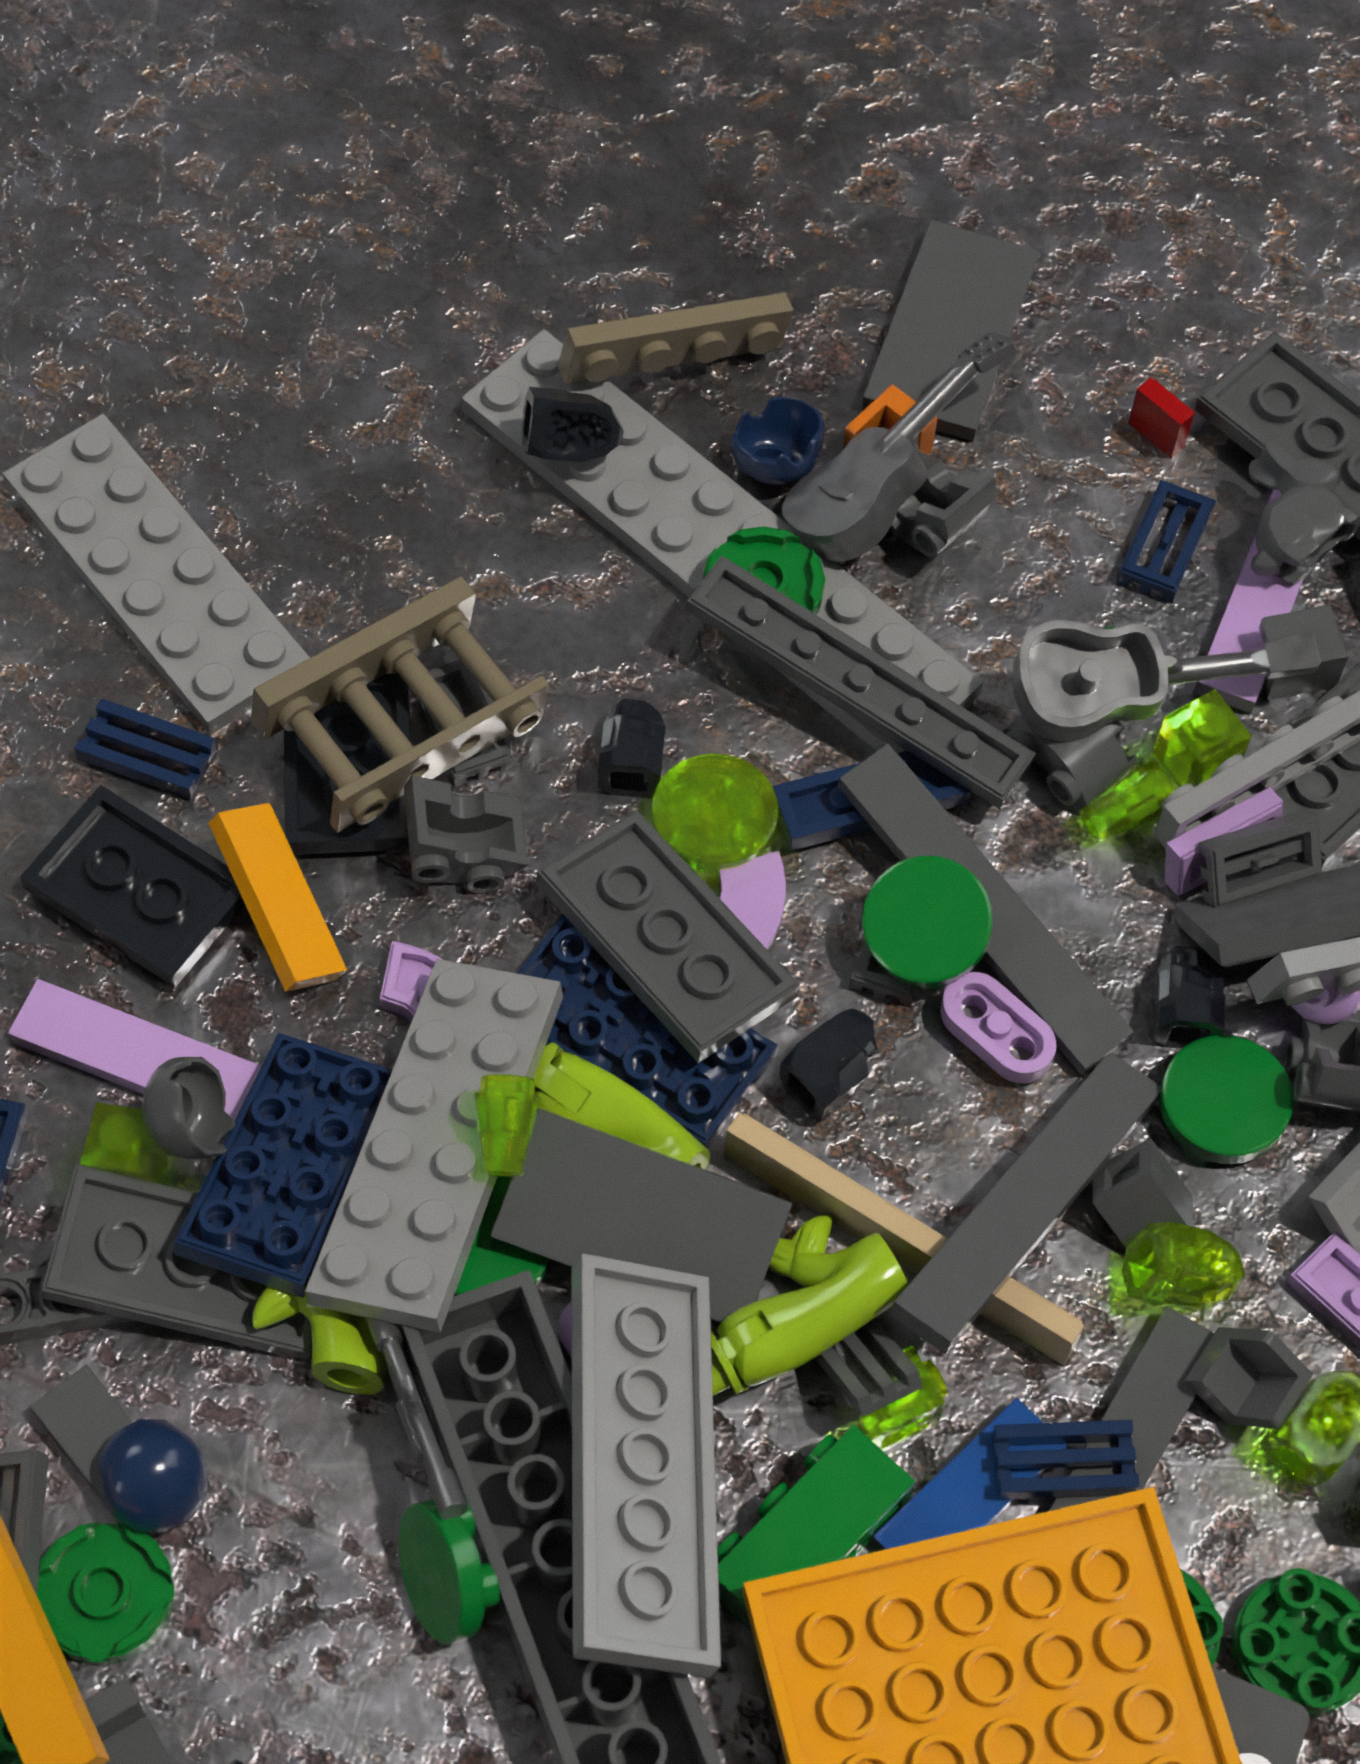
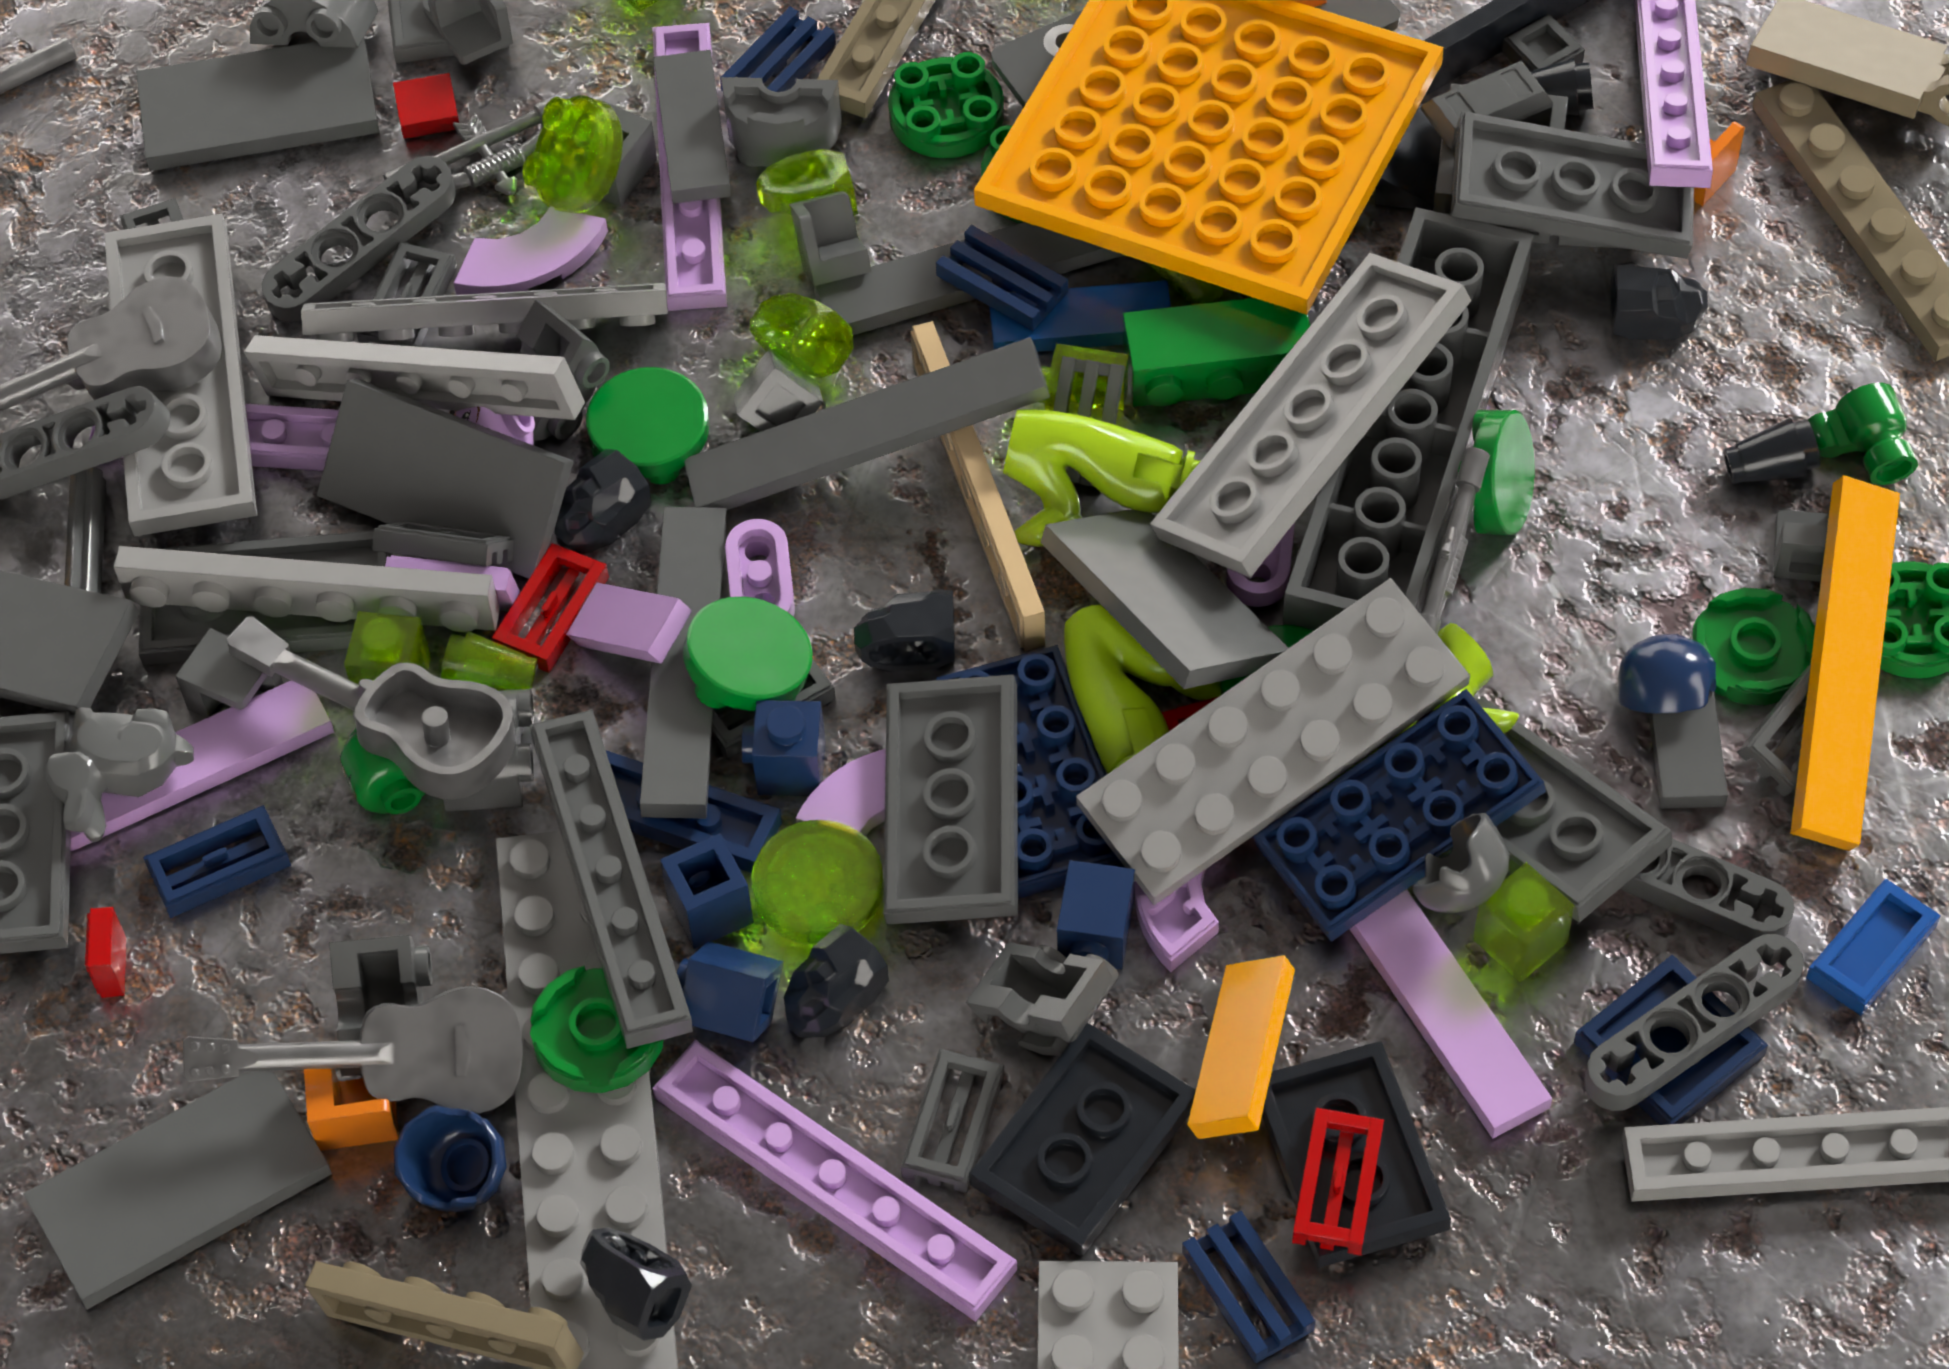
camera: 135 degrees left, 5 degrees down
dark tan fence [251,576,549,833] -> none
clear neon green cone [473,1074,541,1177] -> none
none -> red tile [492,543,609,673]
none -> lavender tile [566,583,692,664]
none -> lavender tile [652,1040,1017,1322]
none -> dark blue brick [660,833,754,949]
none -> dark blue brick [677,941,784,1042]
none -> dark blue brick [742,700,826,796]
none -> dark blue brick [1057,860,1135,970]
none -> red tile [1292,1108,1384,1256]

